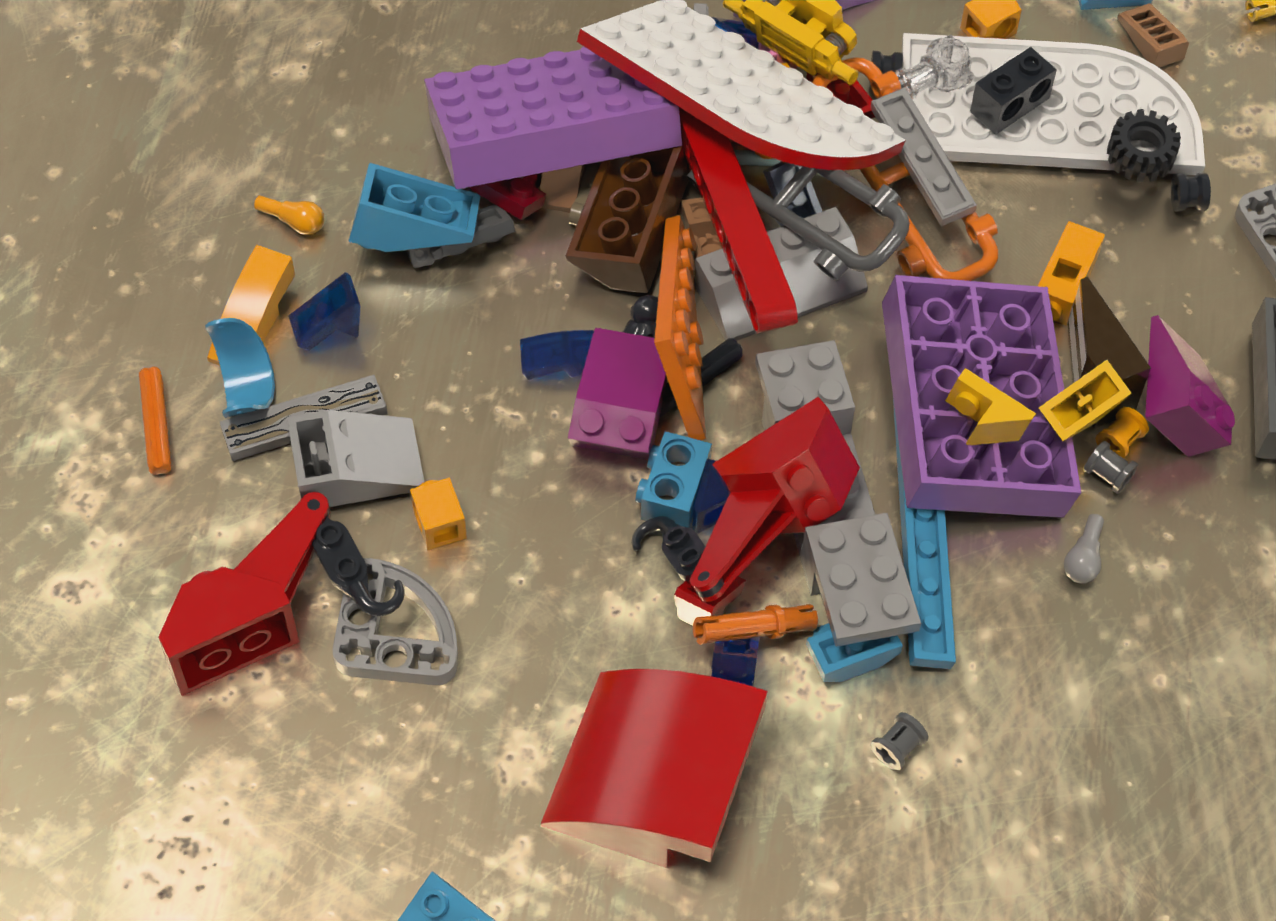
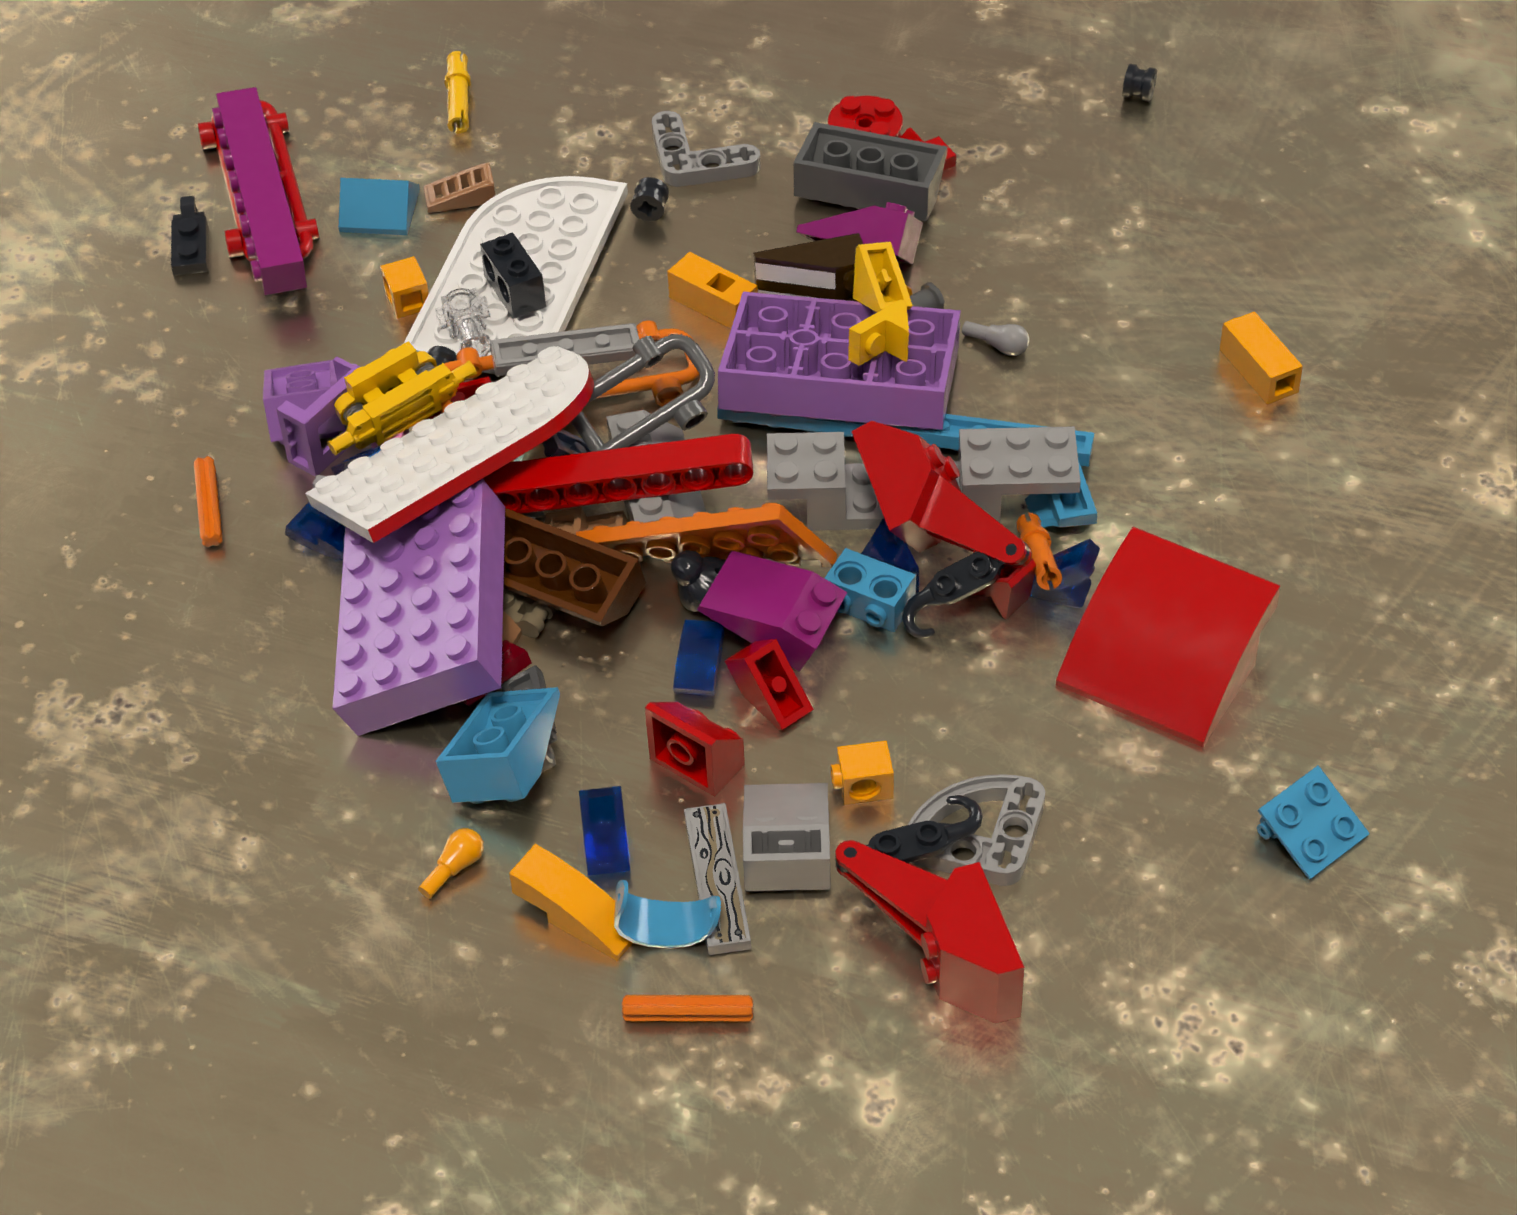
camera: 75 degrees left, 10 degrees down
dark grey bush [870,712,929,770] -> none
black tyre [1107,109,1181,182] -> none
none -> red slope [645,702,745,797]
none -> red slope [725,639,814,730]
none -> light orange brick [1220,311,1303,405]

